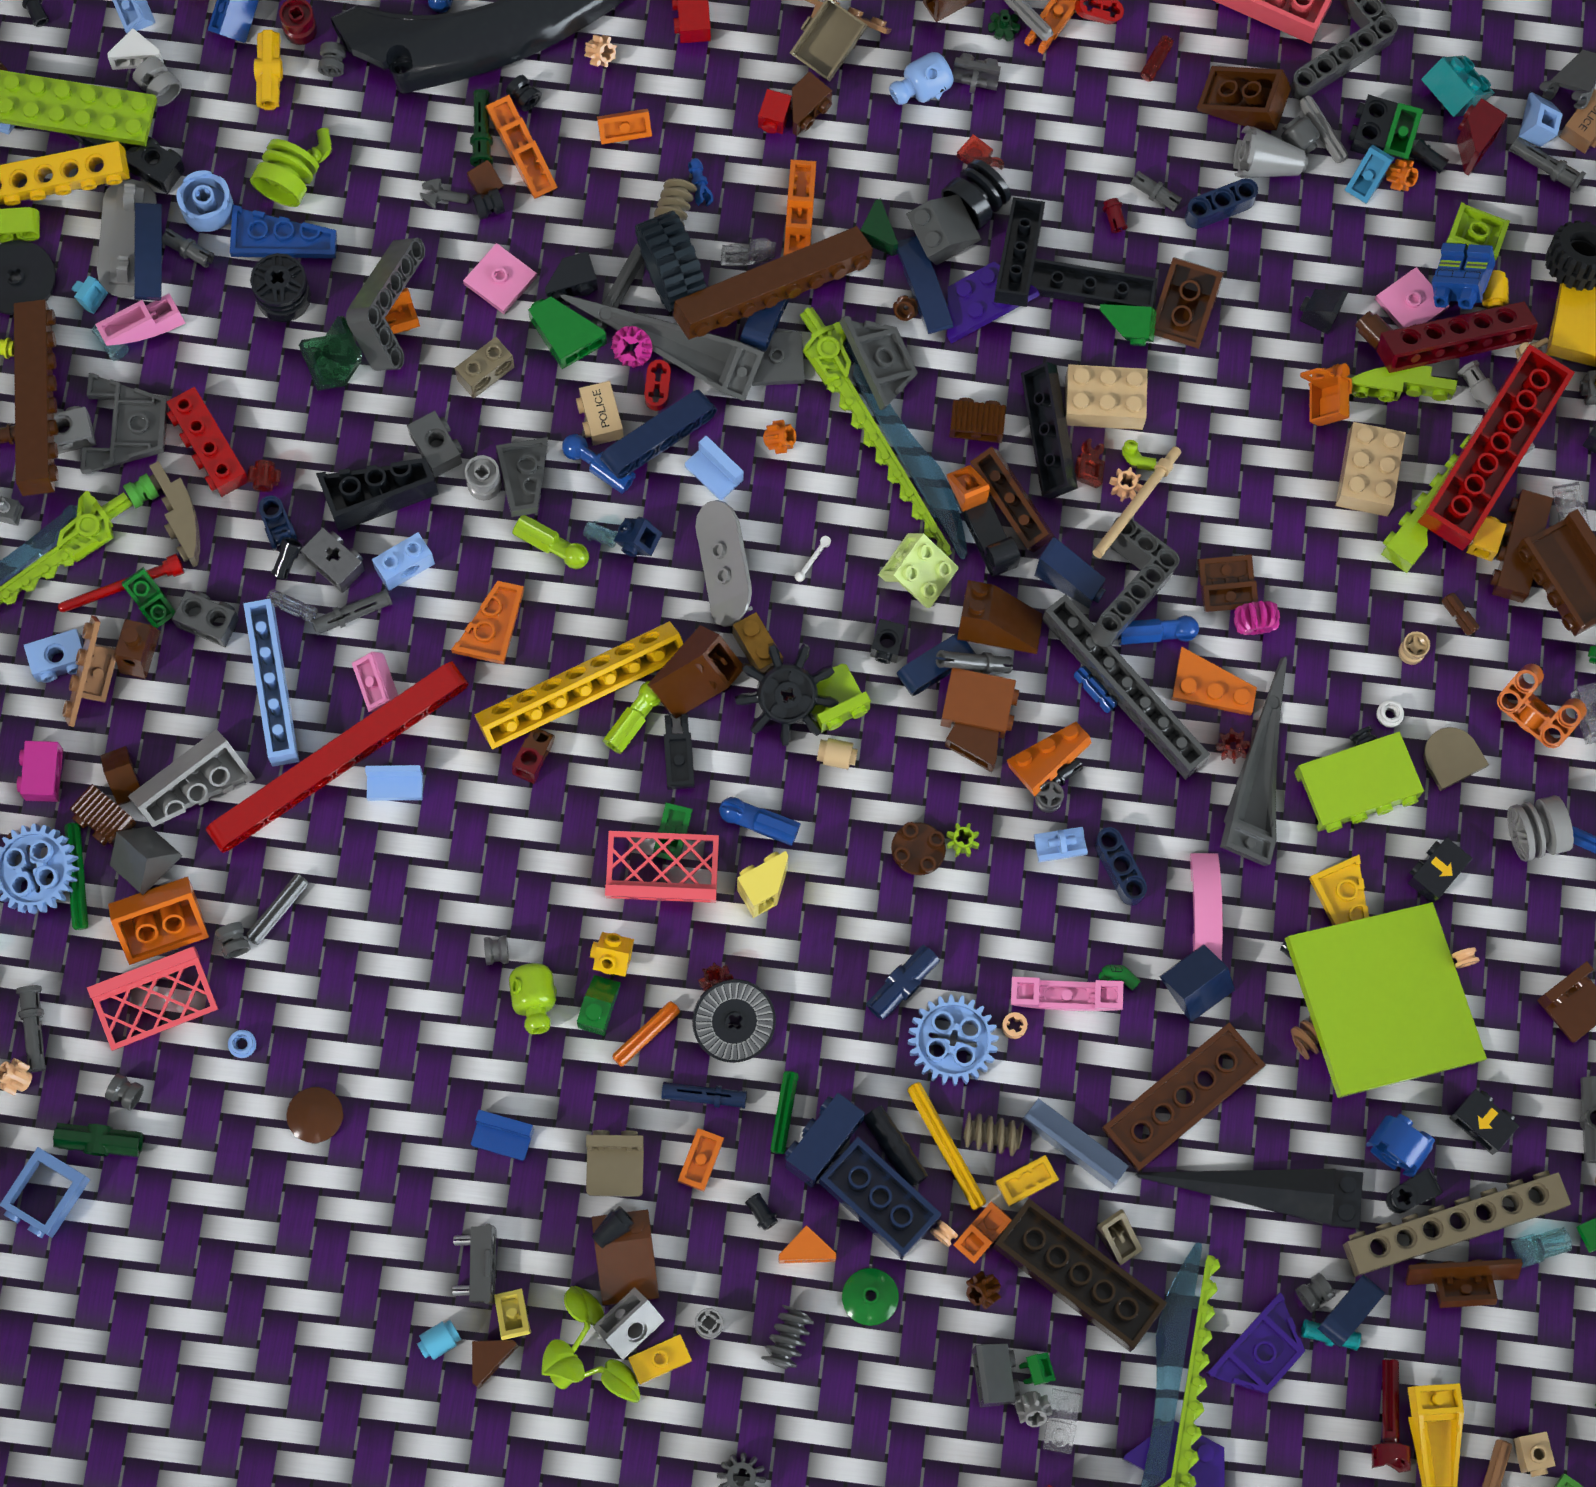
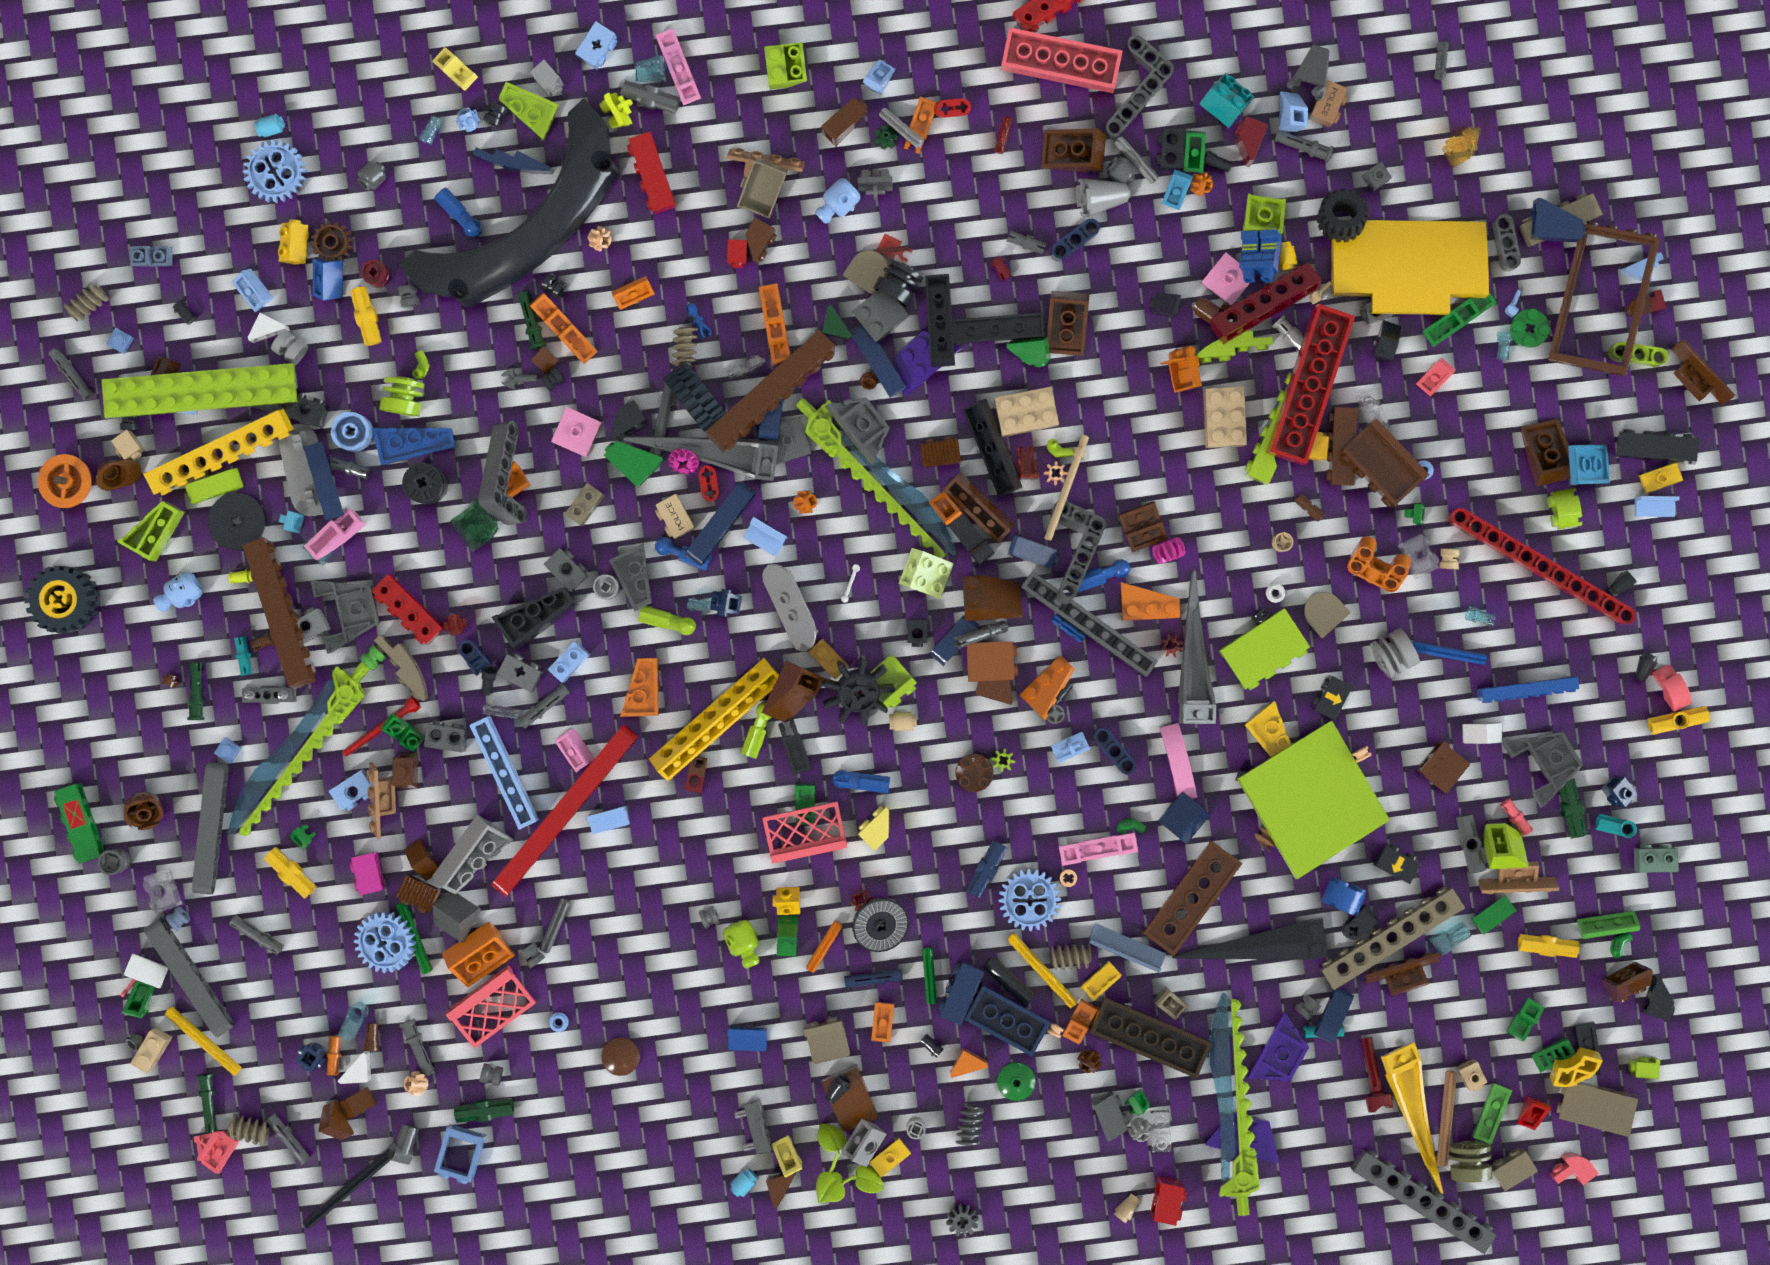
camera: 10 degrees left, 15 degrees up
none -> dark tan tile [843,250,888,295]

